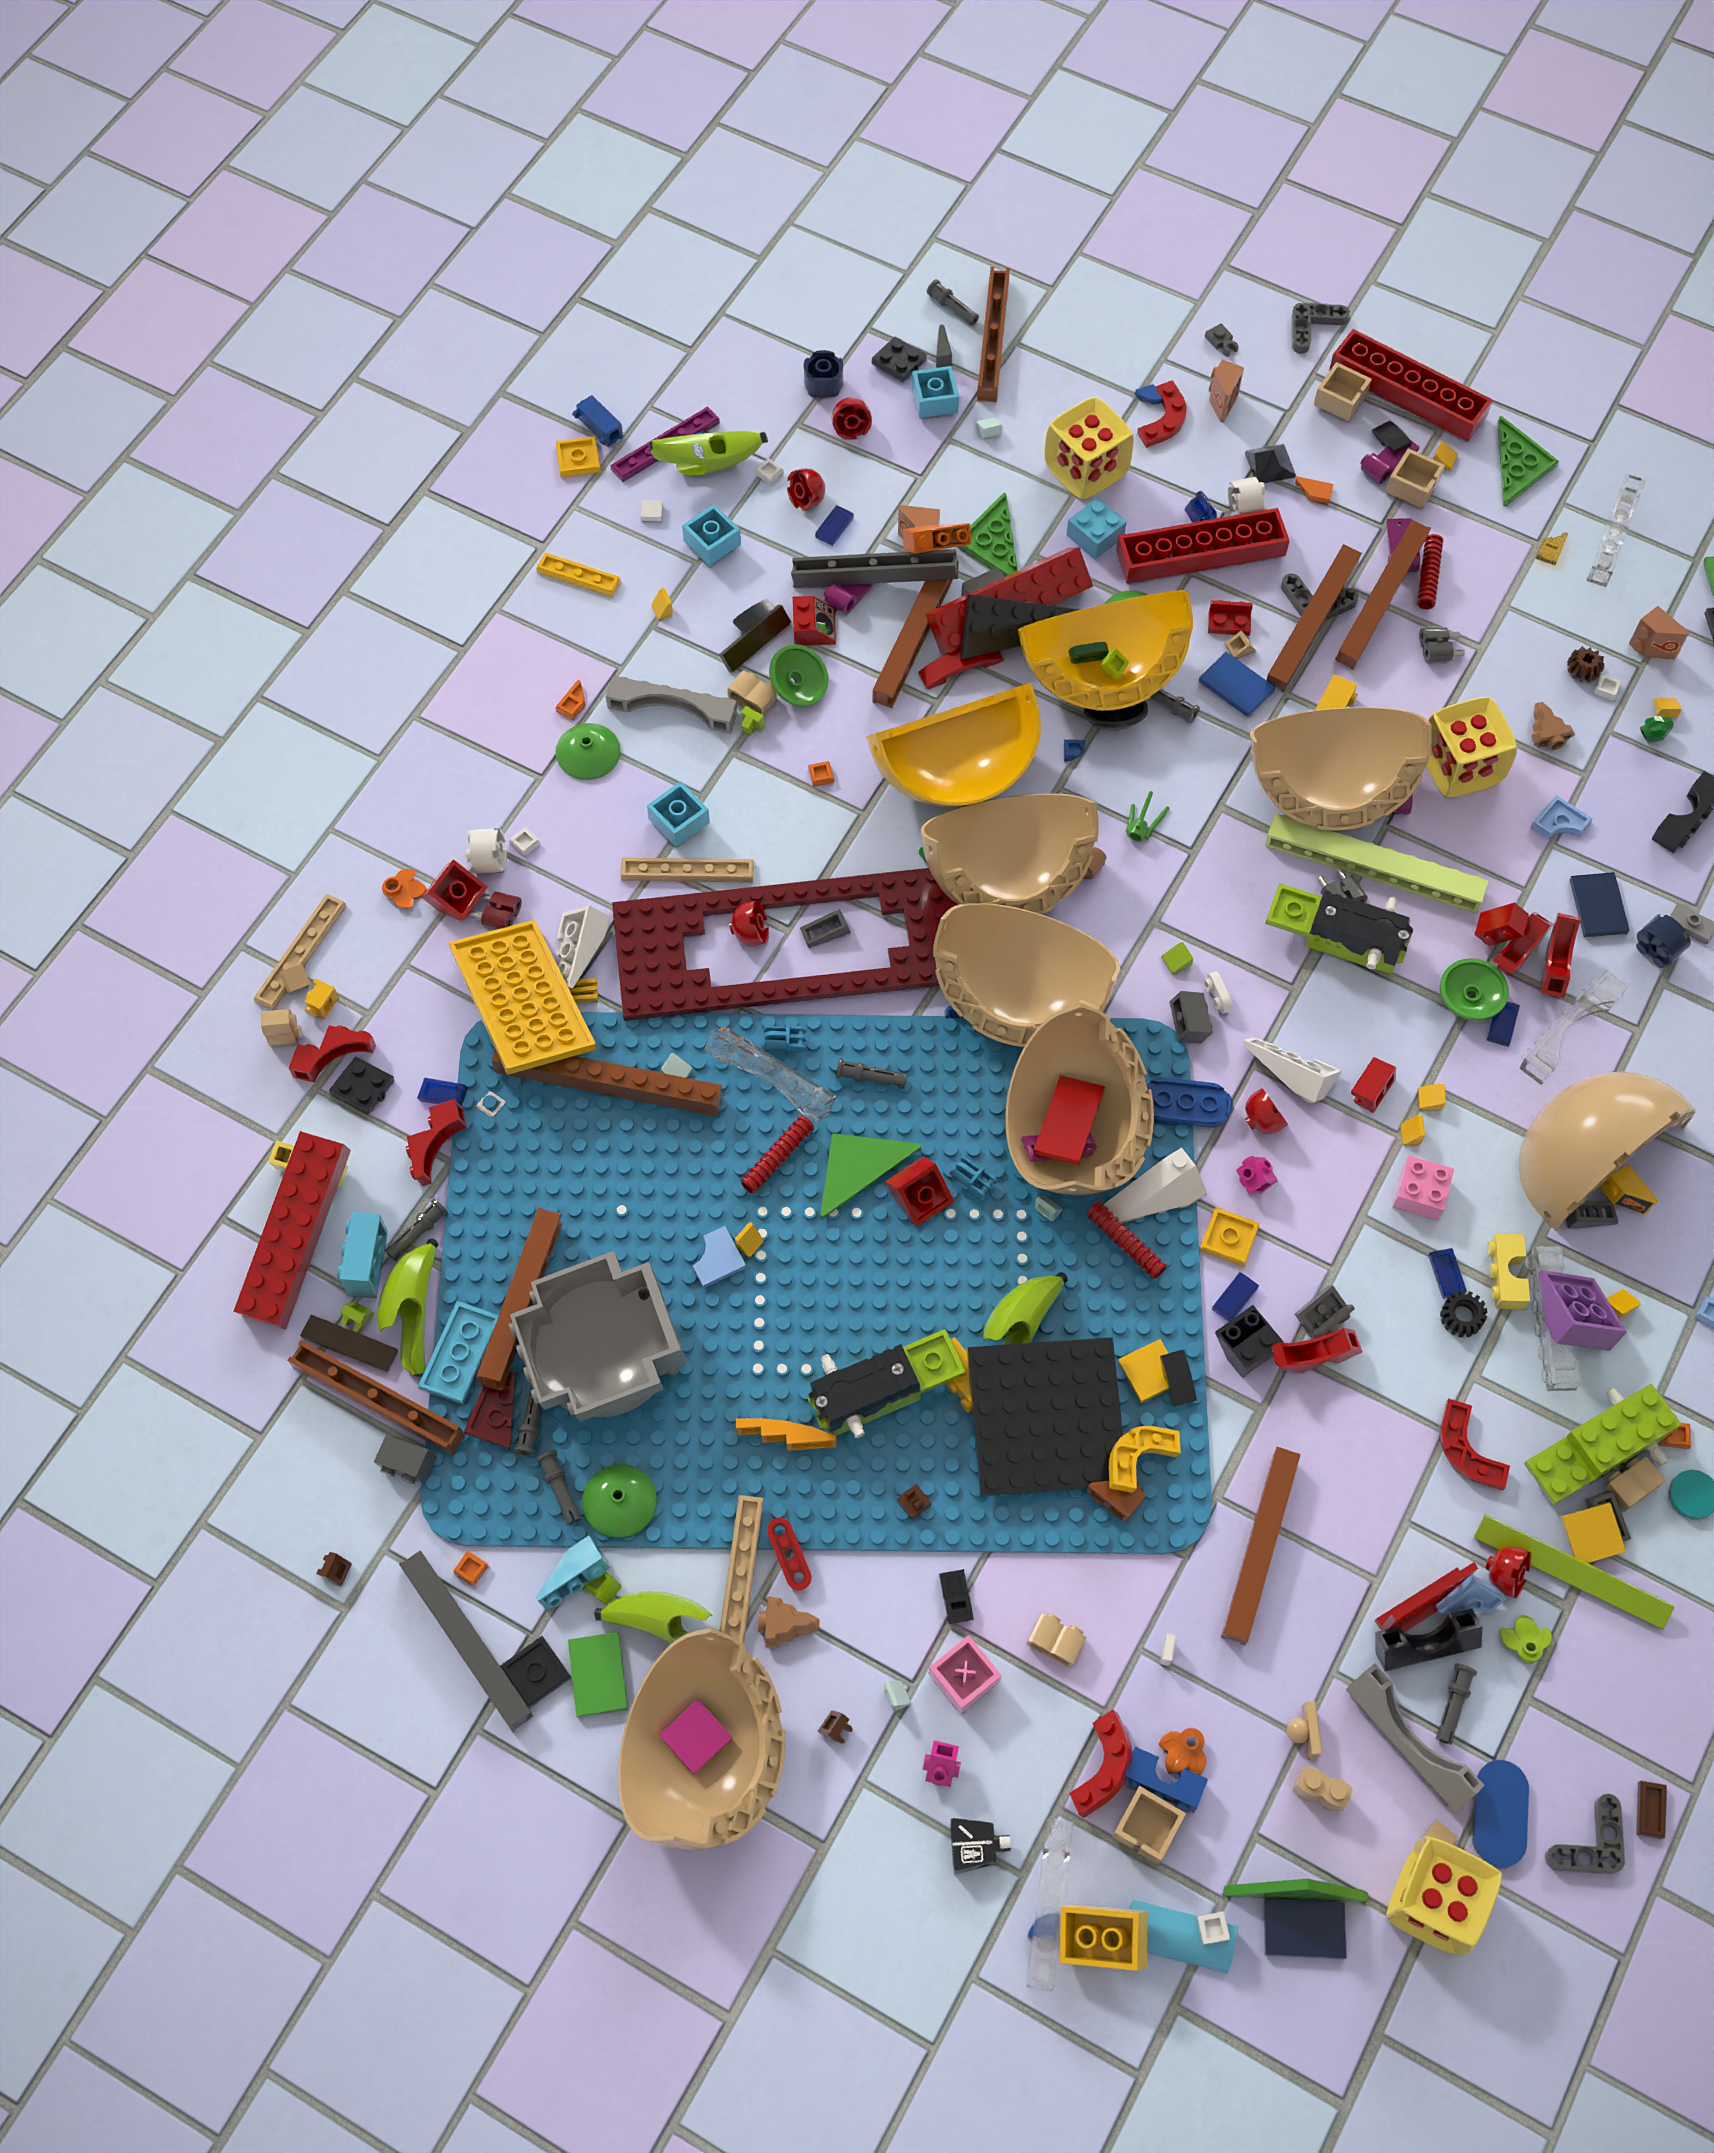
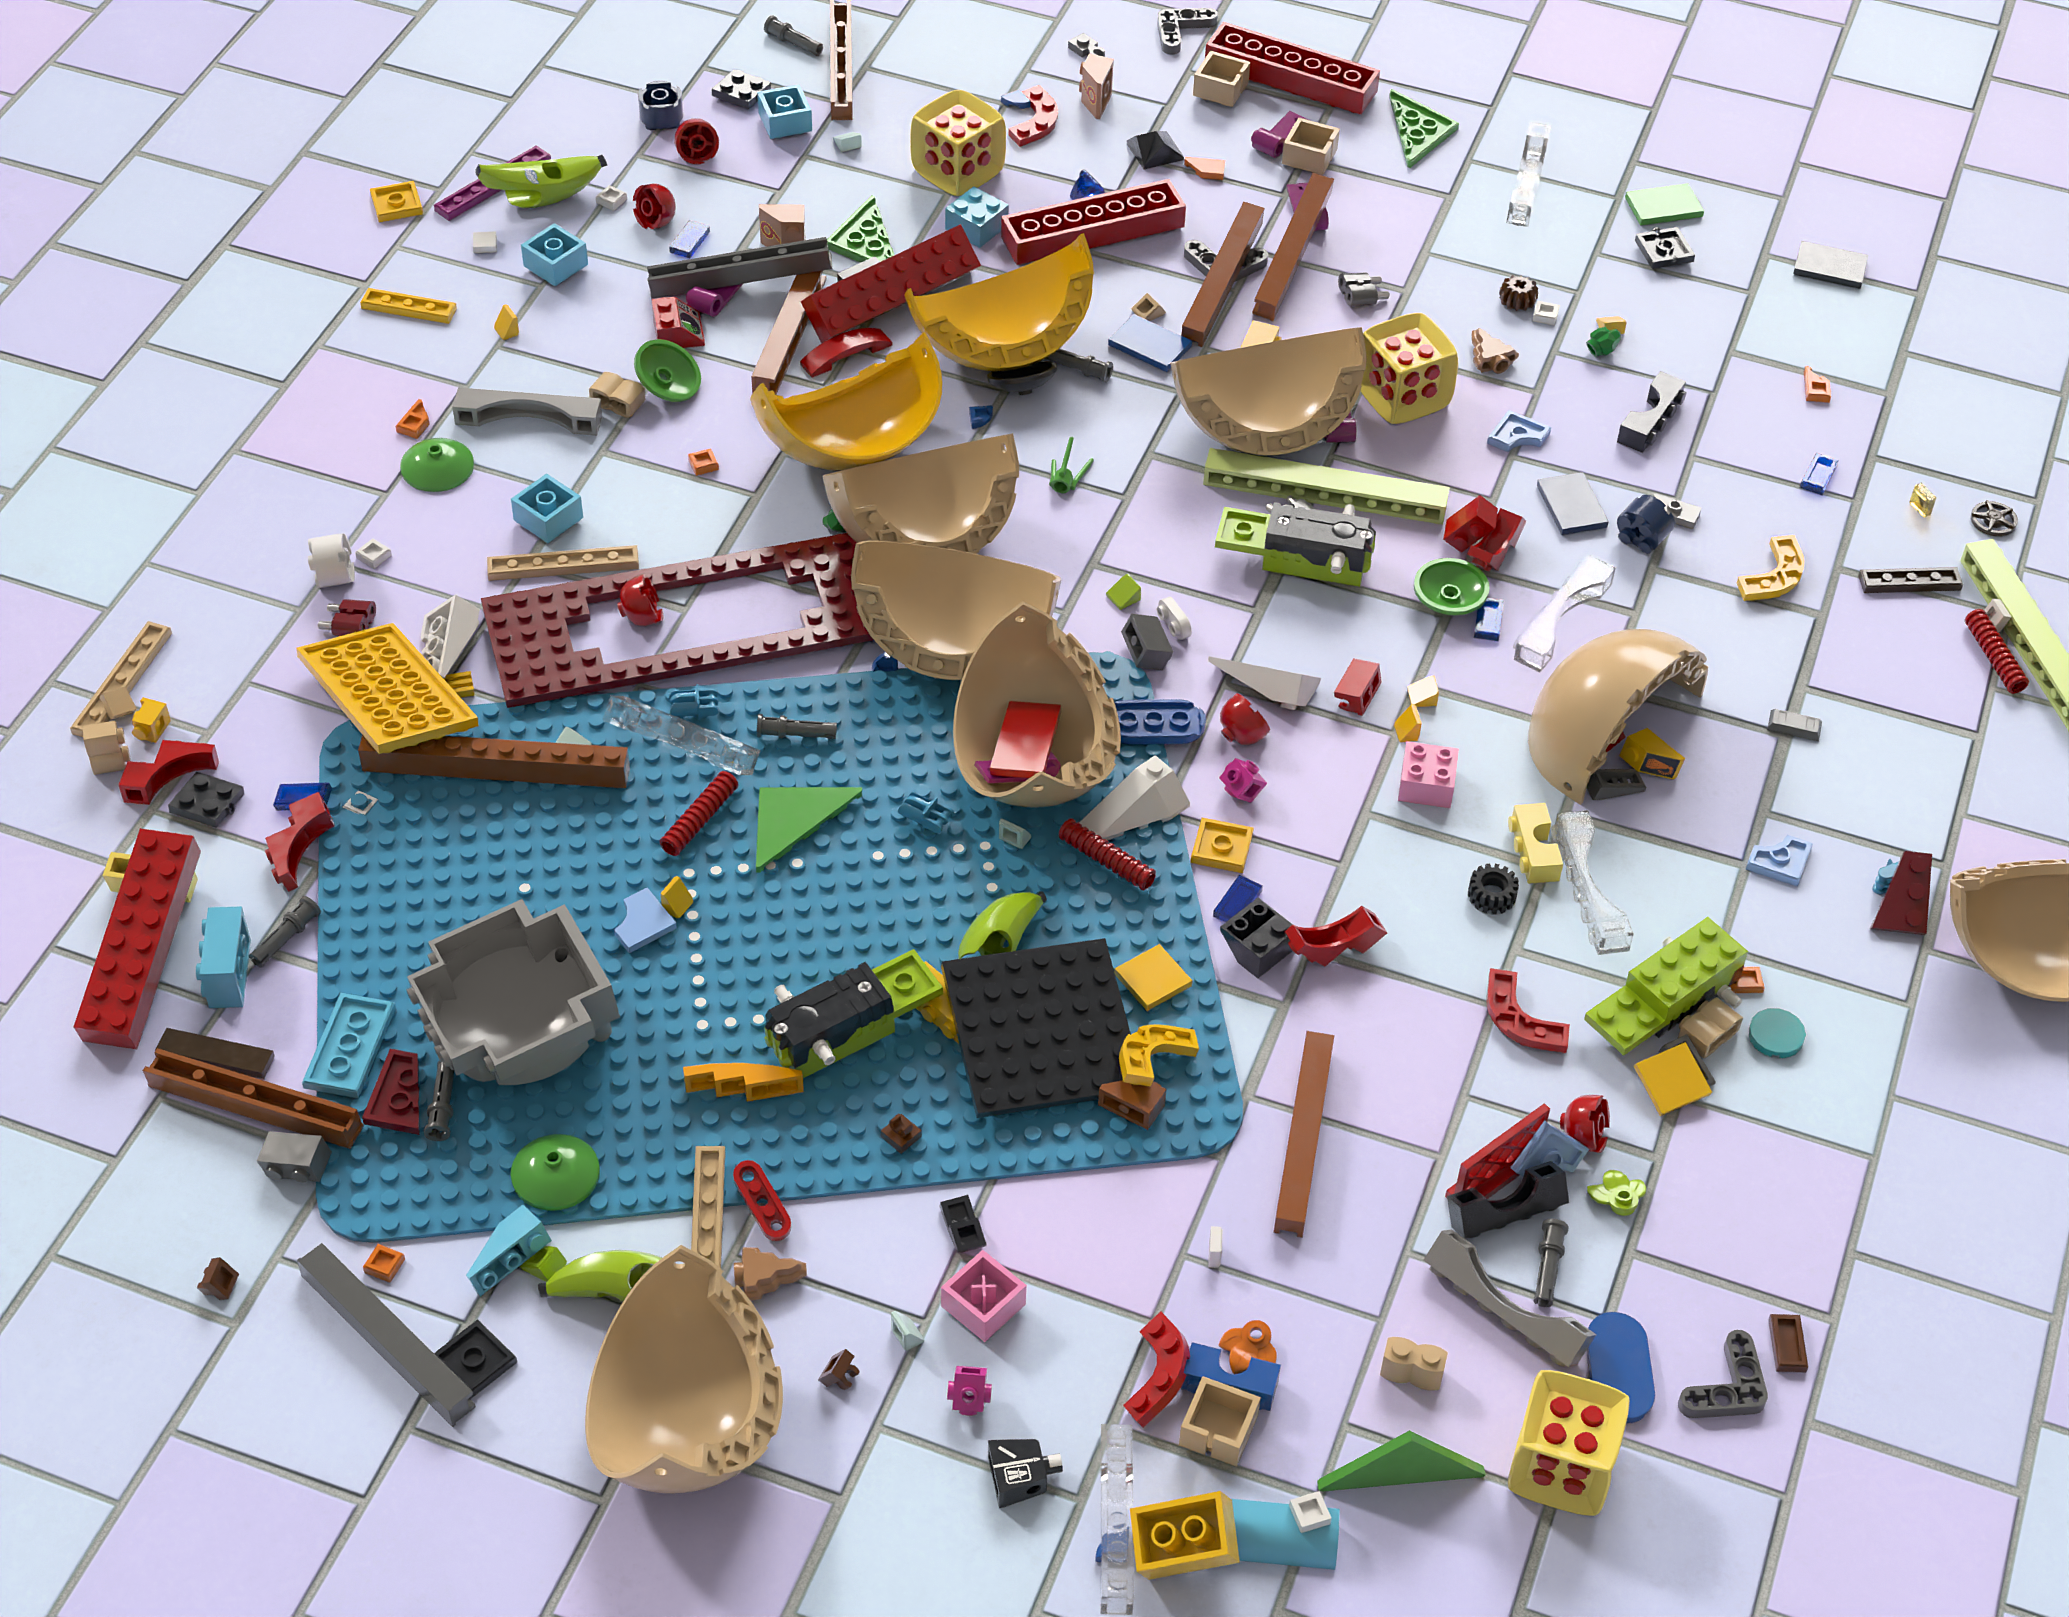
camera: 10 degrees left, 15 degrees down
lime tile [341,1302,375,1332] -> none
lime piece [377,1239,439,1377] -> none
orange plate [382,869,427,909] -> none
red slope [421,859,488,921] -> none
dark orange tile [476,1207,563,1391] -> none
dark grey pin [536,1450,582,1526] -> none
bright green tile [568,1632,628,1718] -> none
blue brick [572,395,623,447] -> none
dark pink tile [659,1699,732,1775] -> none
dark brown tile [719,604,791,672] -> none
black slope [733,599,775,634] -> none
lime tile [741,706,766,736] -> none
dark grey slope [800,909,851,948] -> none
red slope [885,1156,955,1227] -> none
orange slope [903,523,971,554] -> none
dark grey slope [936,324,952,368] -> none
black wing [960,594,1079,659] -> none
tan brick [1026,1613,1087,1668] -> none
dark green beam [1068,642,1109,664] -> none
medium nougat brick [1083,847,1106,880] -> none
lime tile [1100,648,1129,679] -> none
black slope [1160,1349,1197,1407] -> none
red bracket [1208,600,1253,636] -> none
white brick [1228,477,1267,515] -> none
dark blue tile [1263,1898,1347,1959] -> none
tan tile [1286,1701,1322,1759] -> none
dark grey bracket [1295,1285,1355,1337] -> none
black slope [1372,420,1412,455] -> none
red piece [1416,534,1444,610] -> none
clear blue tile [1428,1248,1467,1299] -> none
yellow slope [1433,441,1458,471] -> none
lime tile [1474,1514,1675,1630] -> none
clear yellow tile [1536,532,1568,565] -> none
medium lavender slope [1539,1270,1627,1351] -> none
red arch [1540,913,1581,998] -> none
yellow slope [1607,1289,1641,1319] -> none
nougat slope [1629,606,1690,659] -> none

